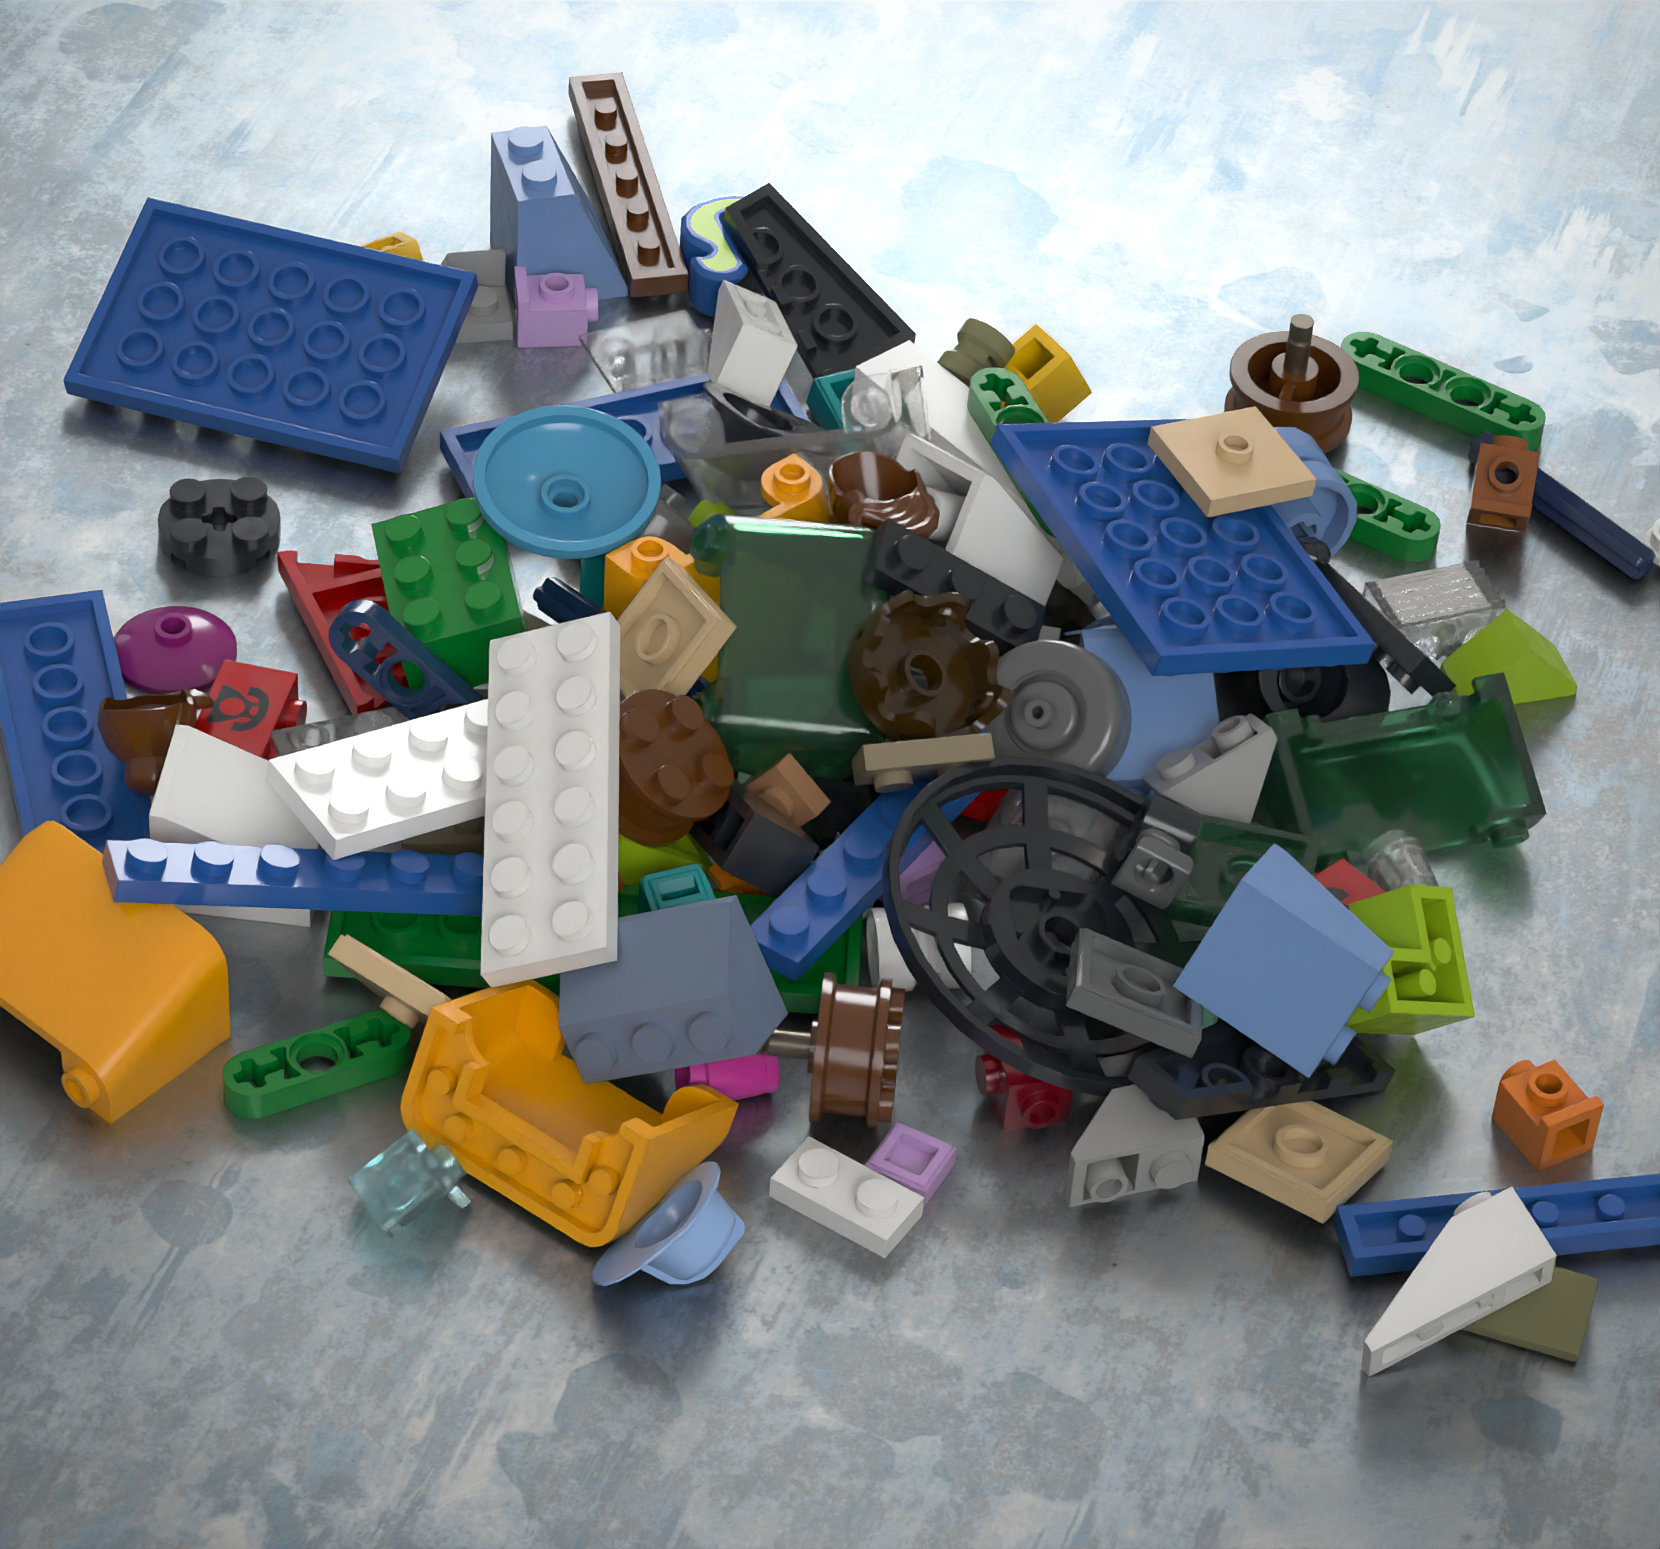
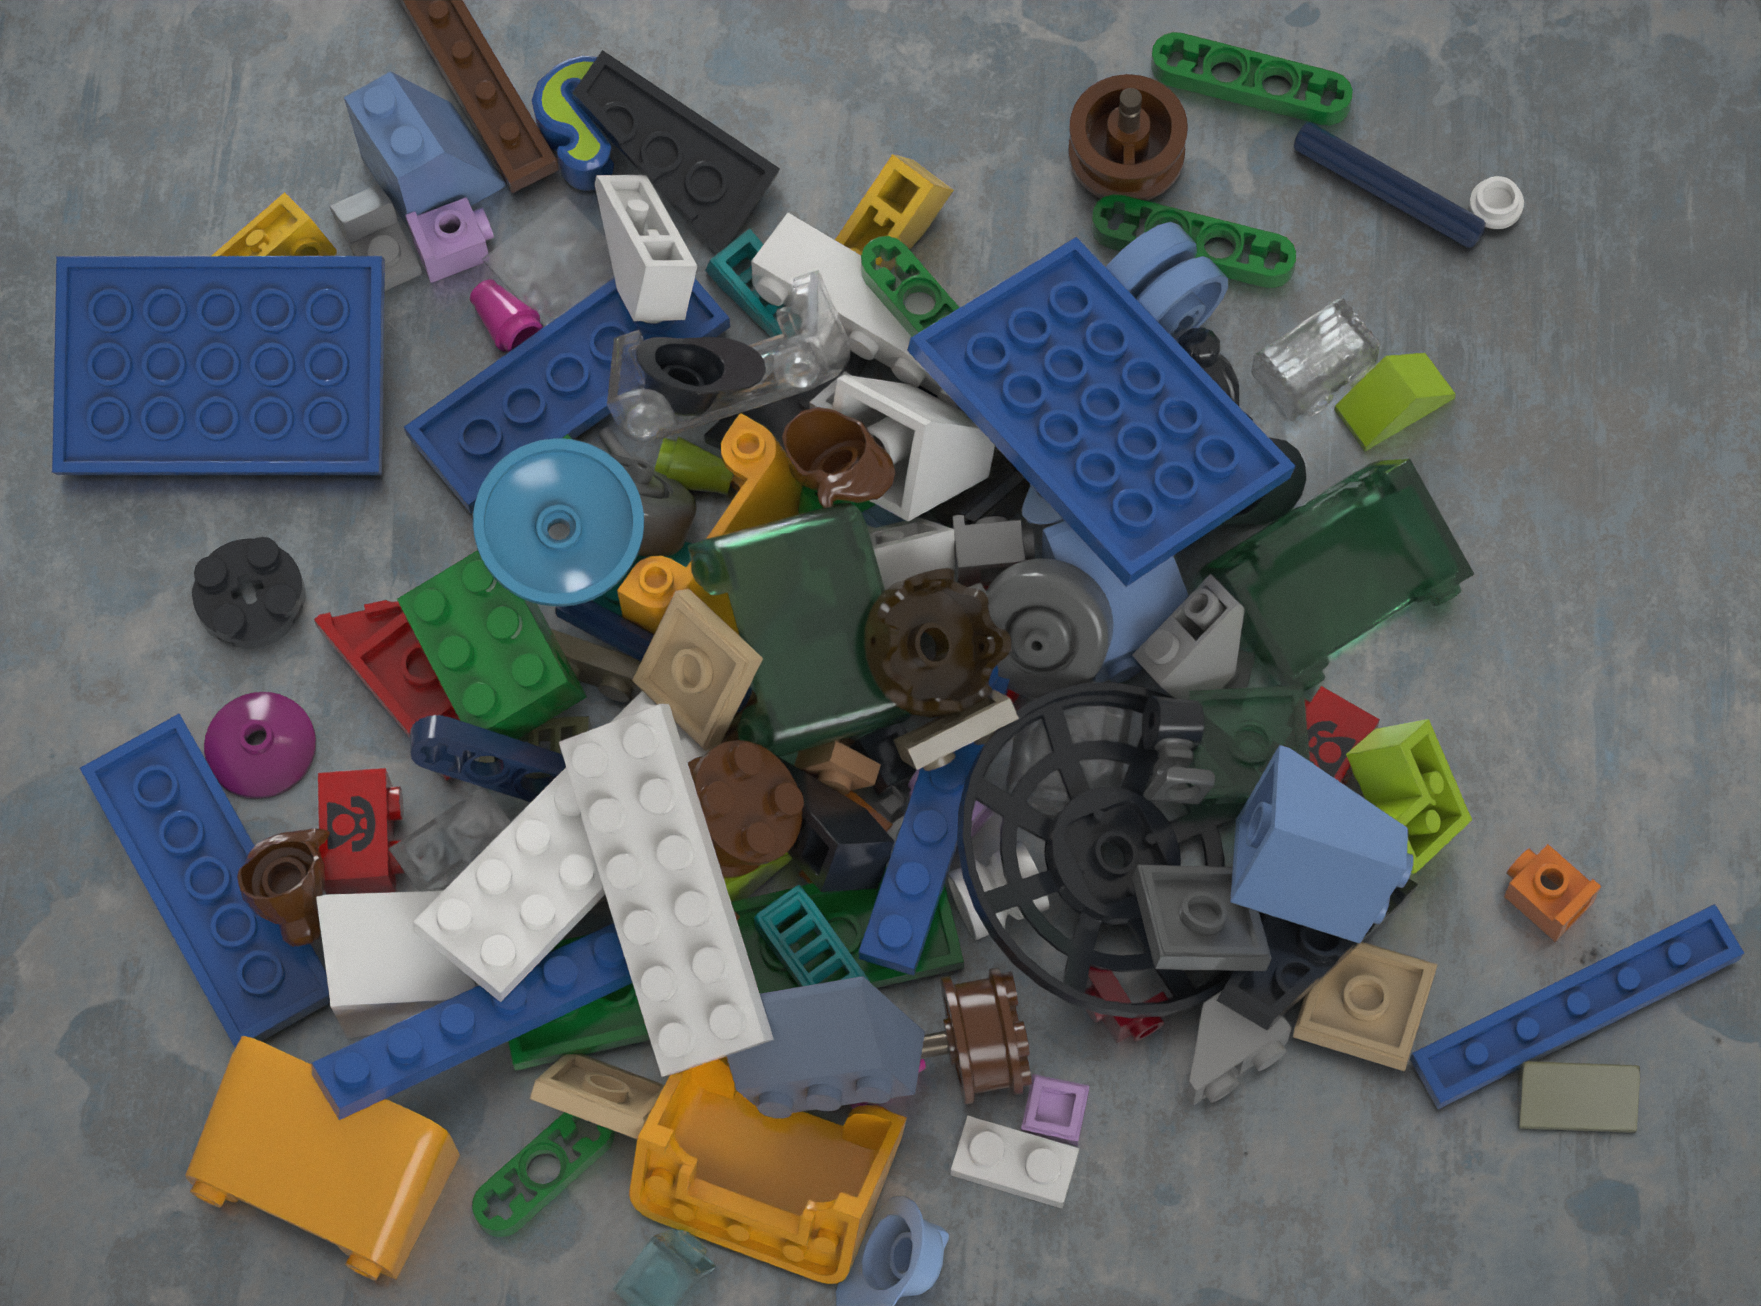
camera: 10 degrees left, 25 degrees up
black plate [862,518,1047,657] -> none
olive wheel [937,318,1015,387] -> none
tan plate [1147,406,1317,517] -> none
black plate [1320,563,1457,703] -> none
white slope [1361,1186,1557,1377] -> none
clear cone [1363,829,1439,892] -> none
dark orange brick [1466,435,1540,533] -> none
none -> dark pink cone [470,279,543,352]

